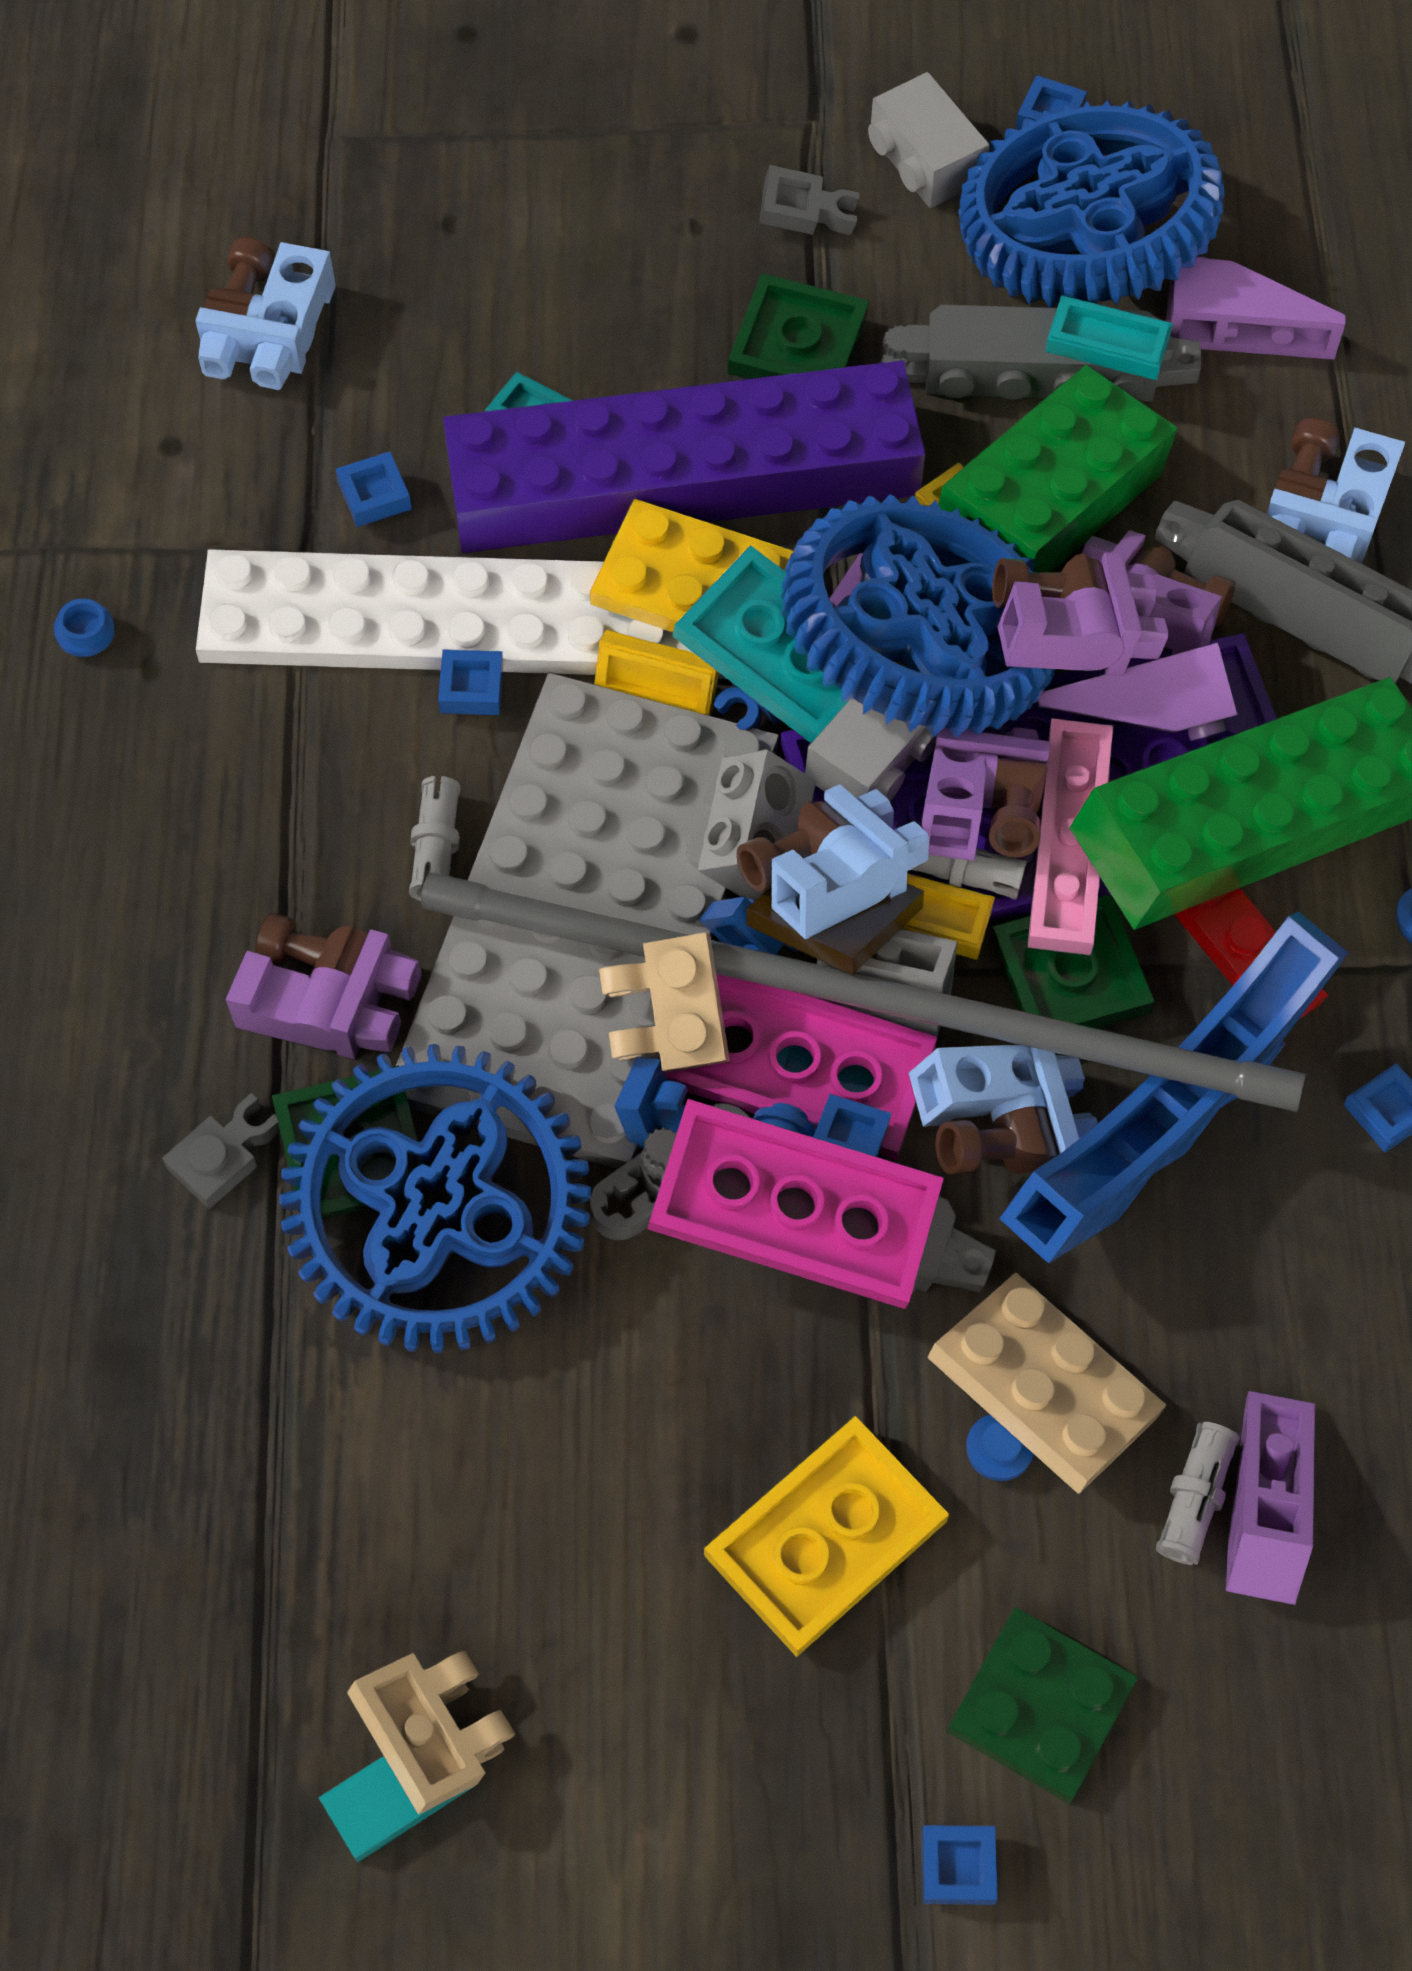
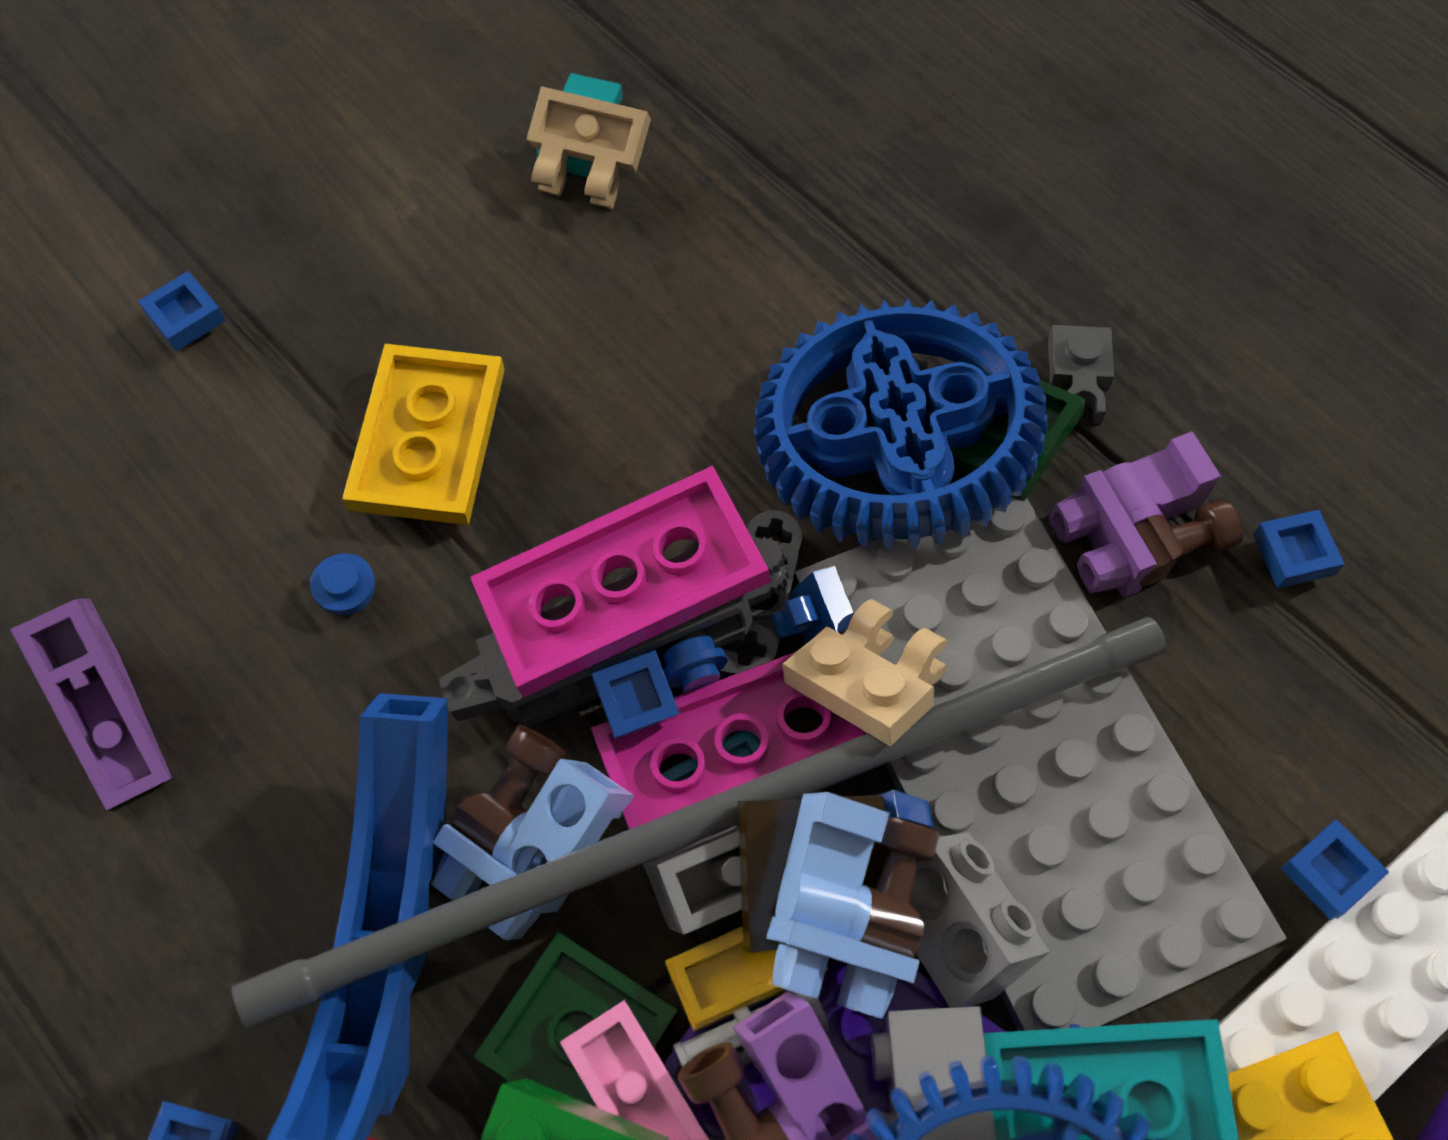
camera: 140 degrees right, 0 degrees up
light grey pin [409,776,461,901] -> none
yellow tile [594,630,719,716] -> none
tan plate [927,1273,1166,1494] -> none
dark green plate [946,1607,1138,1804] -> none
light grey pin [1156,1422,1240,1565] -> none
none -> blue plate [1253,510,1345,589]

